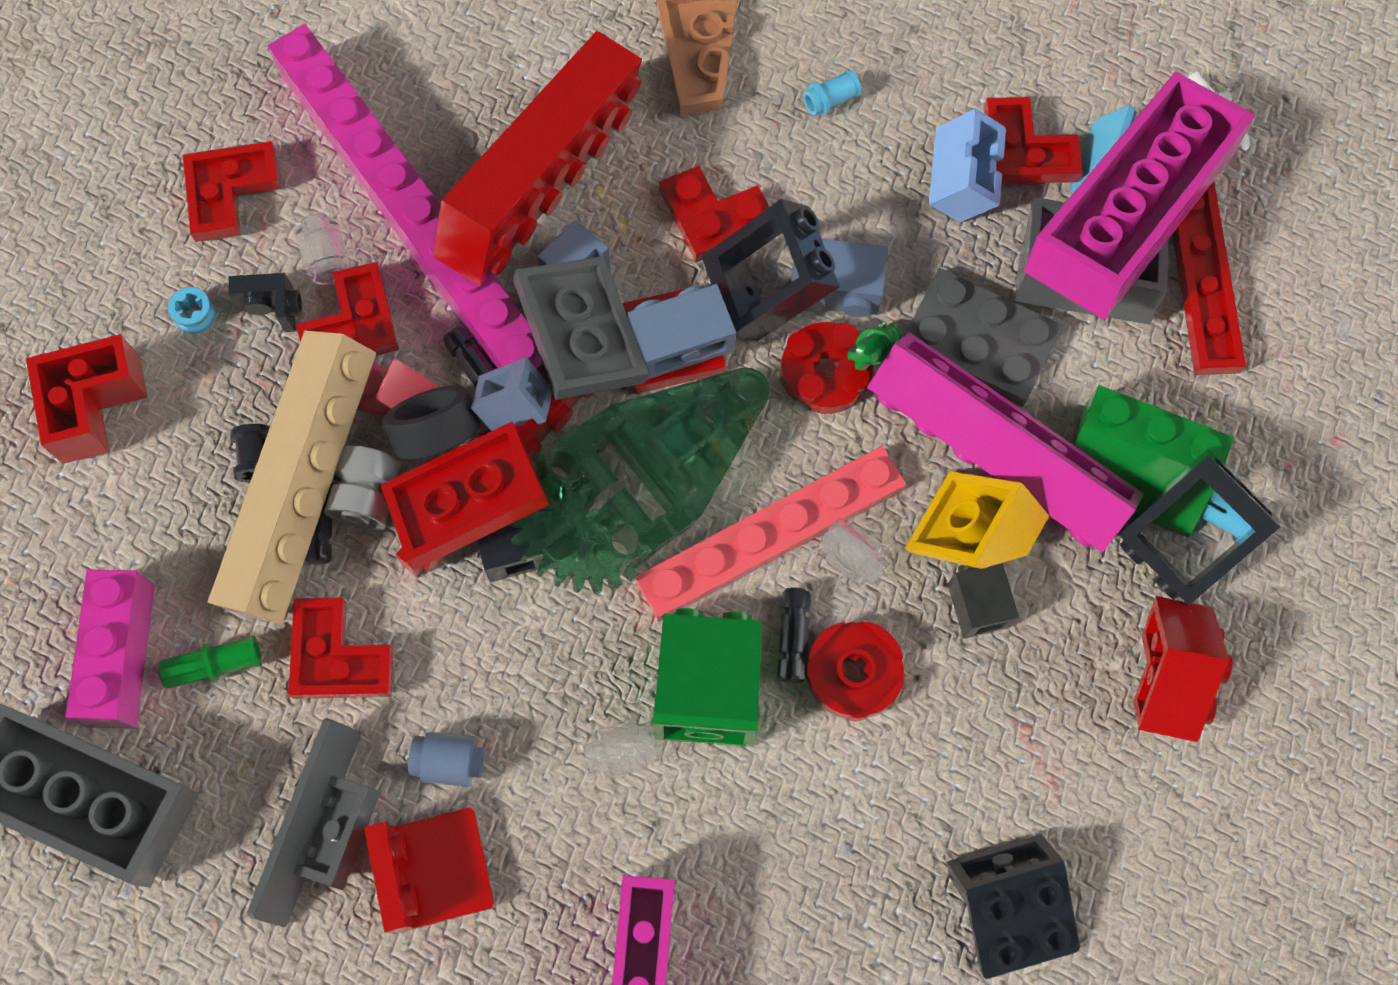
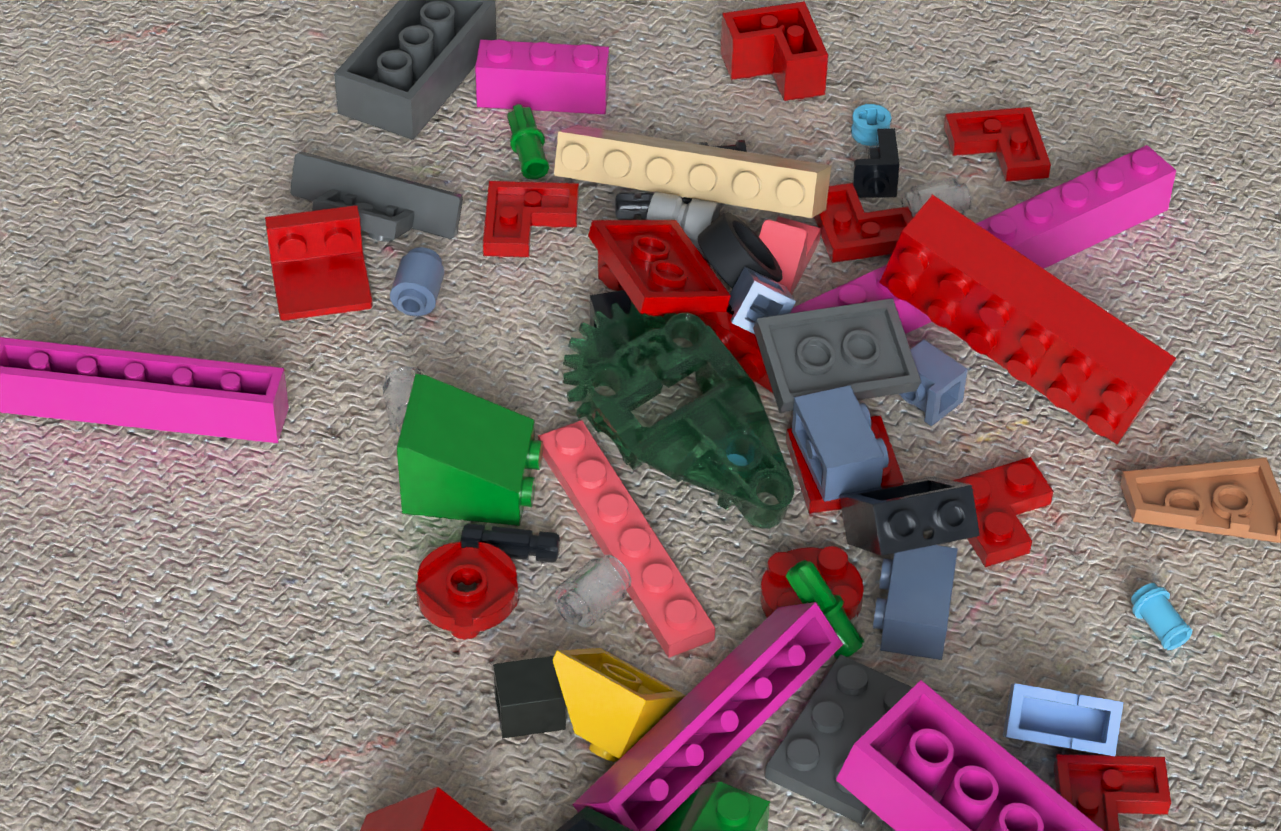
camera: 95 degrees right, 25 degrees down
black bracket [946,834,1080,979] -> none

